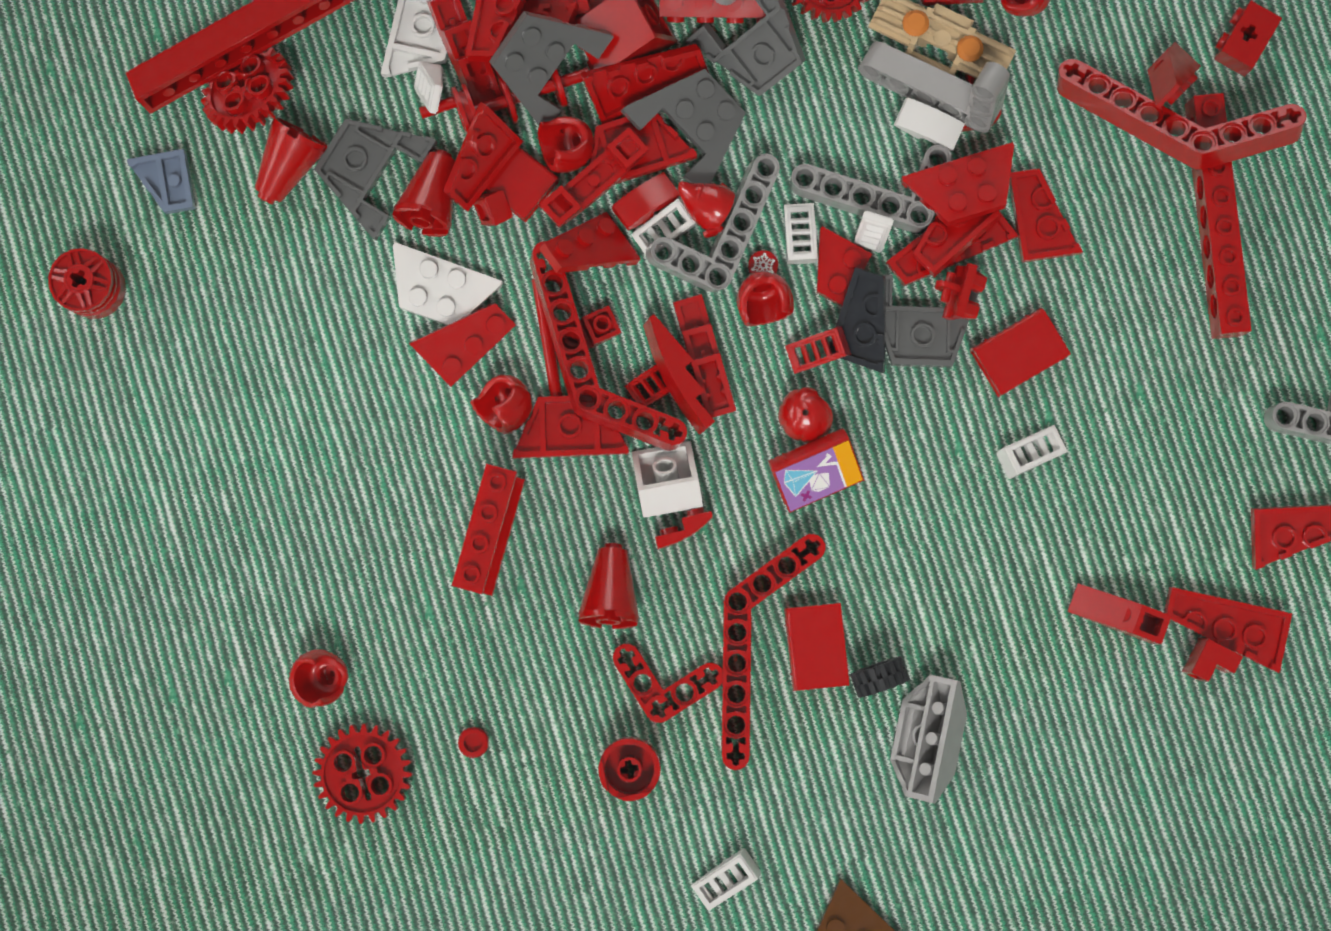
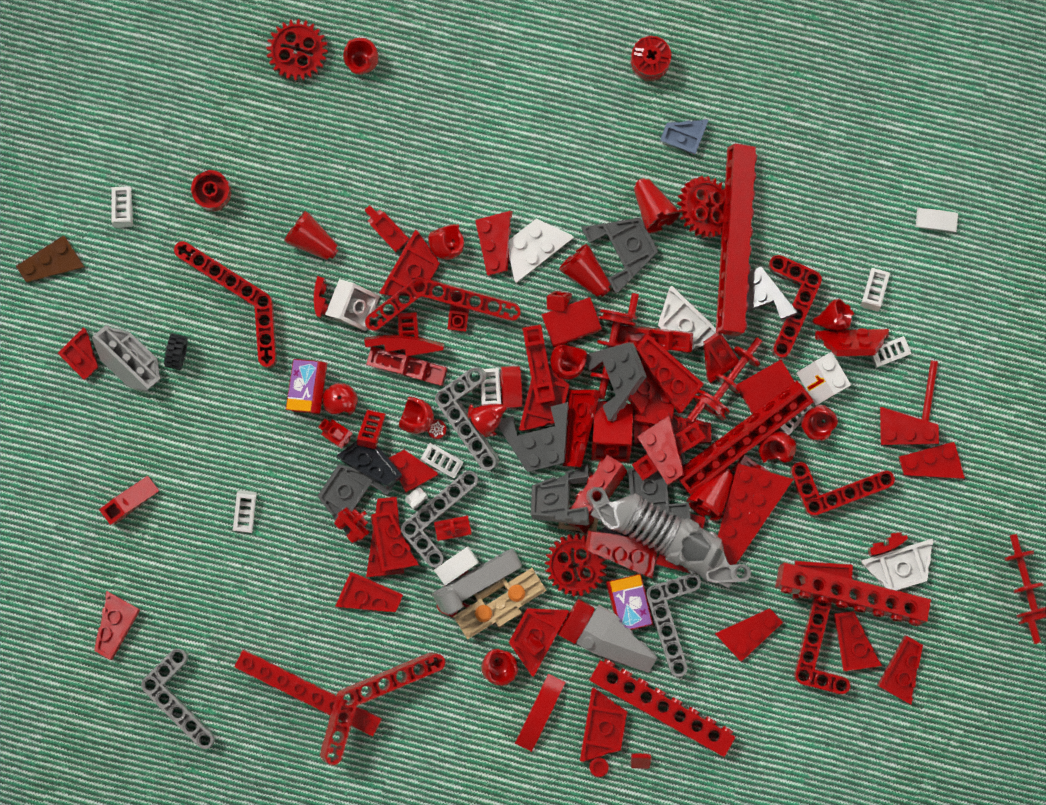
camera: 115 degrees right, 0 degrees up
white slope [414,61,443,114] -> none
red wing [443,102,523,212] -> none
red panel [451,463,526,596] -> none
red tile [458,727,489,758] -> none
red bar [532,279,562,396] -> none
red wing [539,211,641,273] -> none
red beam [613,644,723,723] -> none
red piece [784,603,850,691] -> none
red wing [901,142,1014,227] -> none
red piece [970,308,1071,397] -> none
red slope [1147,42,1201,109] -> none
red wing [1164,587,1293,673] -> none
red piece [1182,638,1243,682] -> none
red brick [1214,0,1282,77] -> none
none -> red wing [58,327,99,380]
none -> red hips [318,419,353,449]
none -> red hinge [365,205,409,253]
none -> red hips [434,515,472,541]

